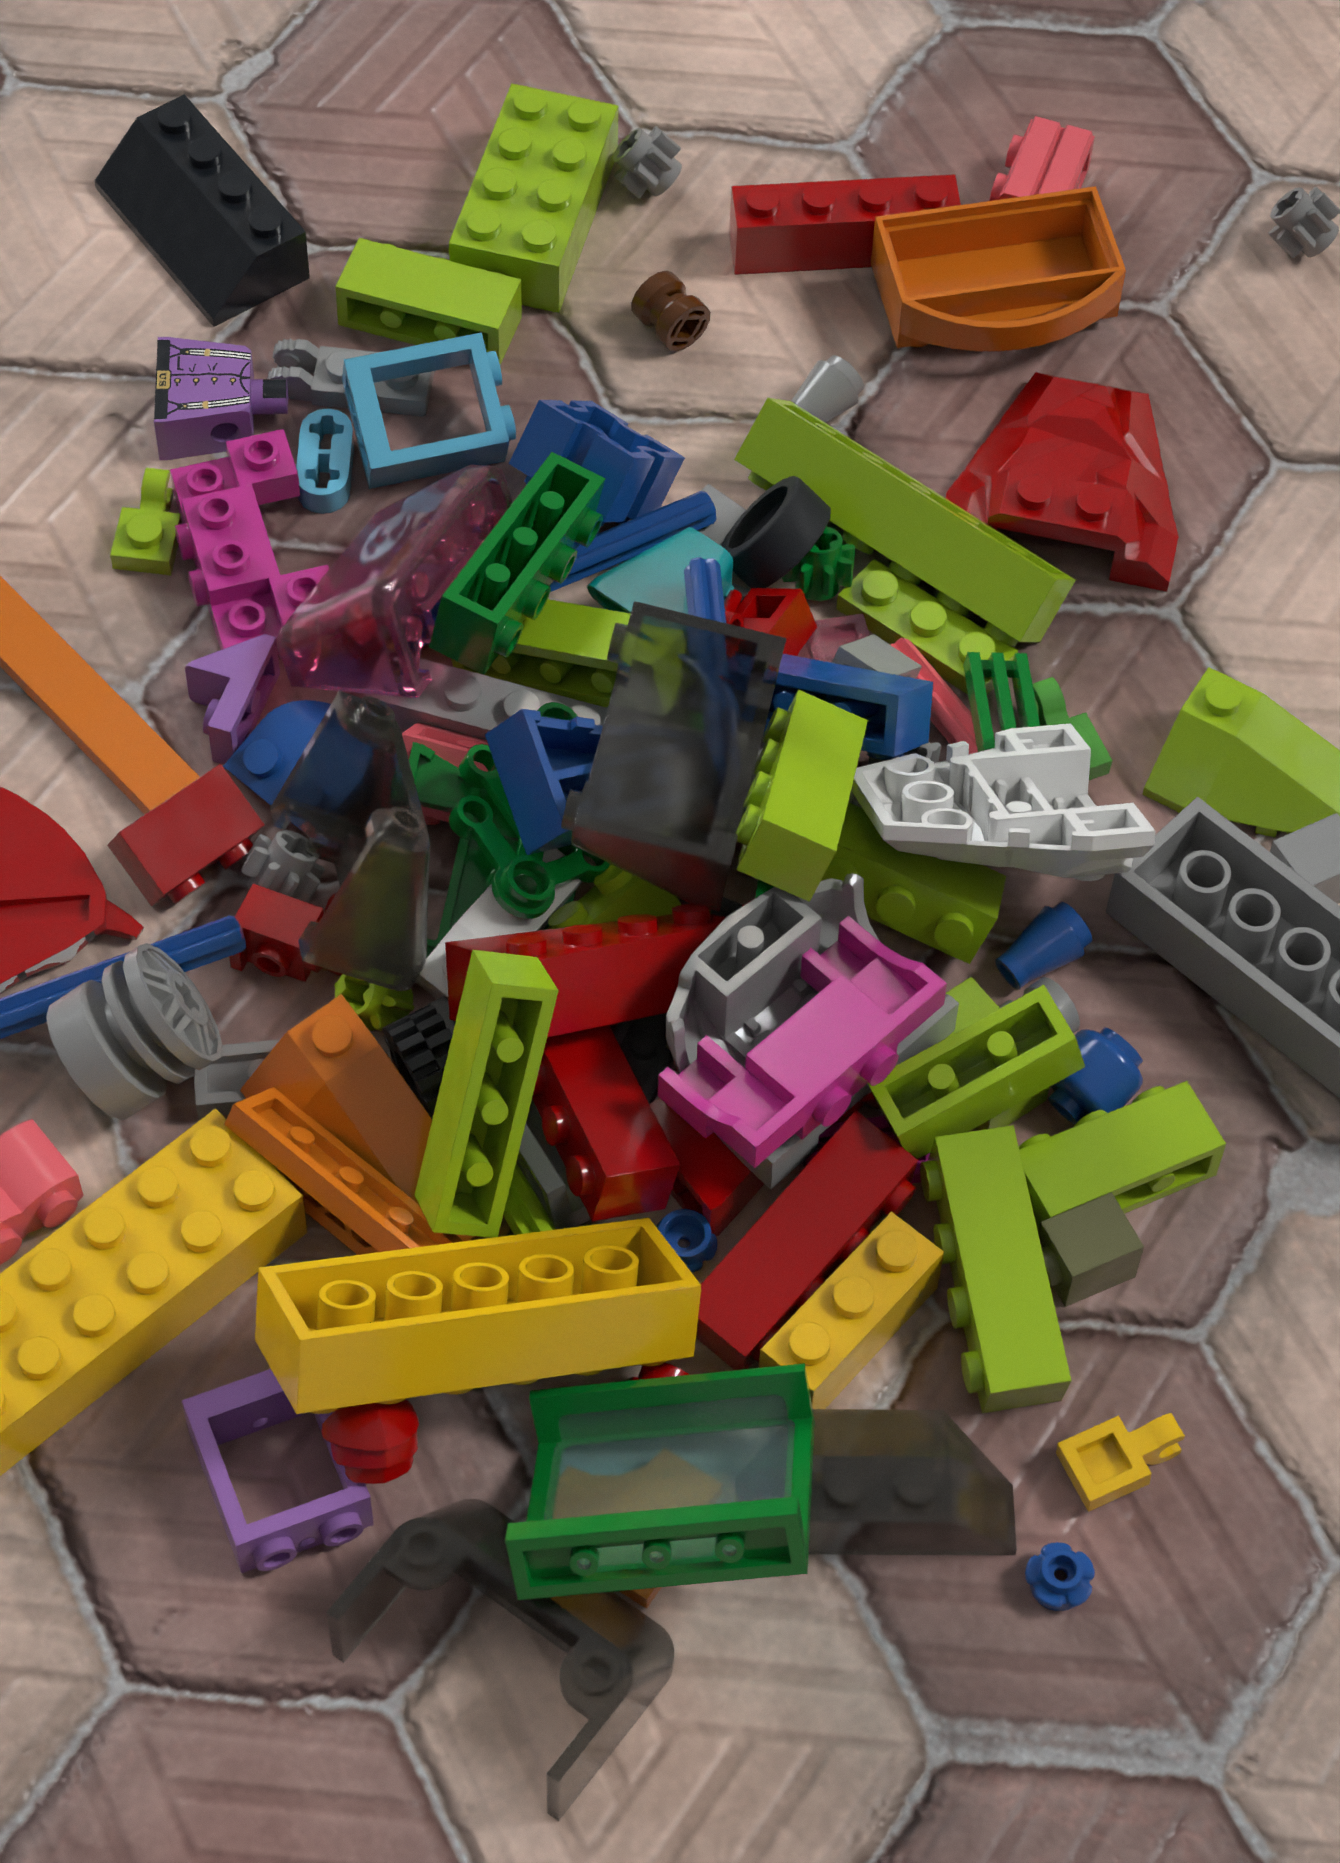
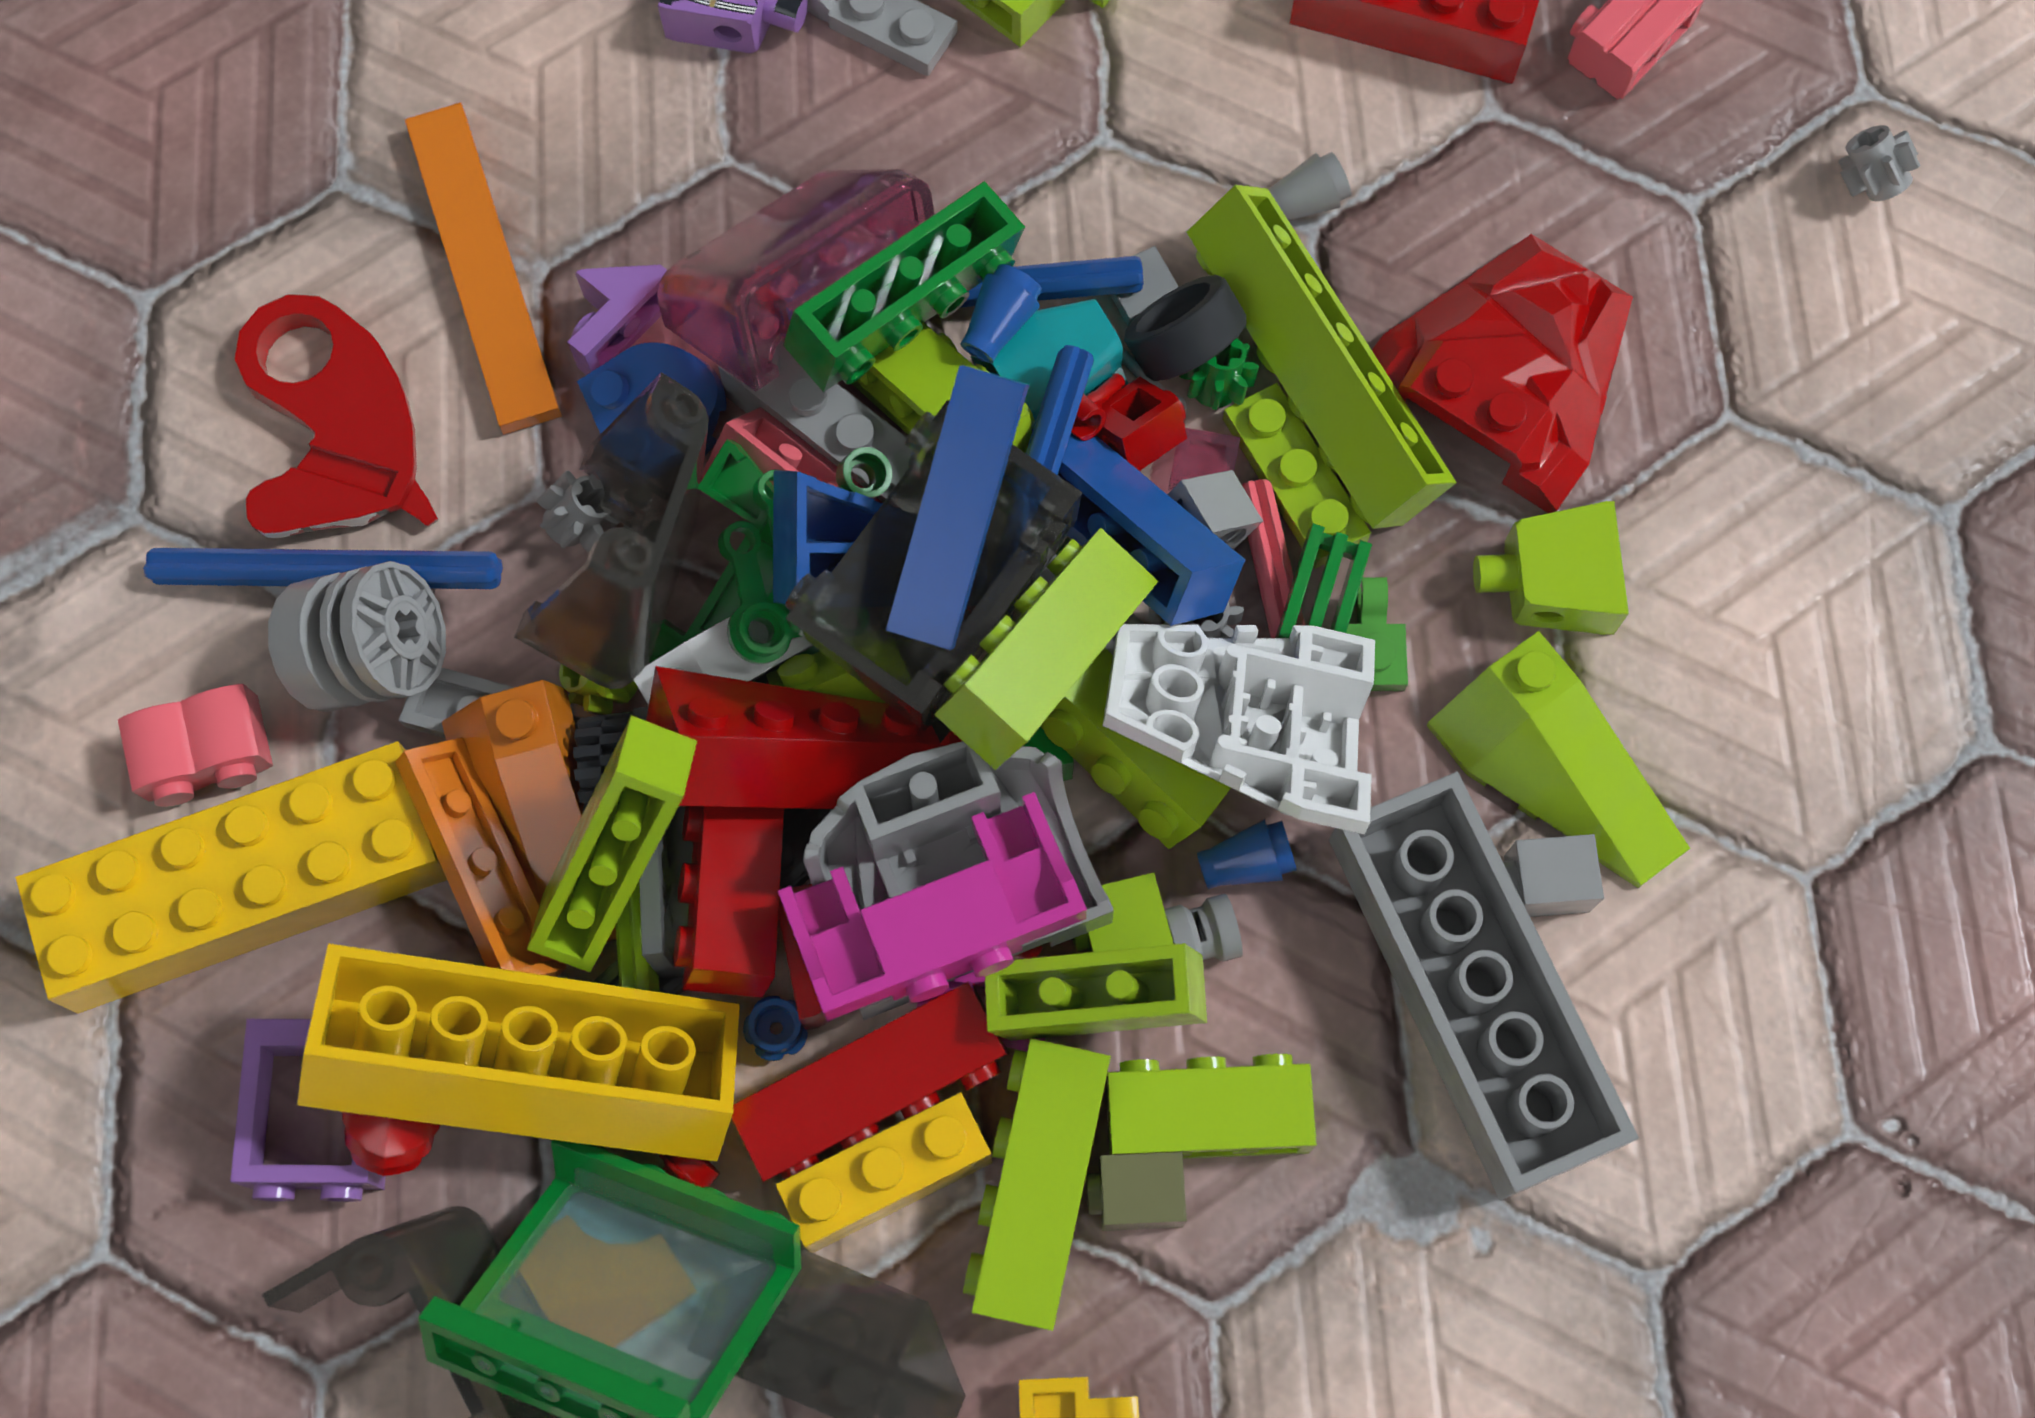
camera: 25 degrees right, 15 degrees up
red brick [107,763,265,907] -> none
lime plate [110,468,182,576] -> none
dark pink bracket [170,429,345,654] -> none
red brick [229,884,331,982] -> none
medium azure beam [296,408,354,514] -> none
medium azure window [342,332,516,489] -> none
blue brick [509,400,685,526] -> none
reddish brown wheel [631,271,711,352] -> none
orange piece [871,186,1126,351] -> none
blue head [1048,1027,1143,1124] -> none
none -> blue tile [886,365,1029,650]
none -> blue cone [960,264,1042,363]
none -> lime torso [1473,501,1629,635]

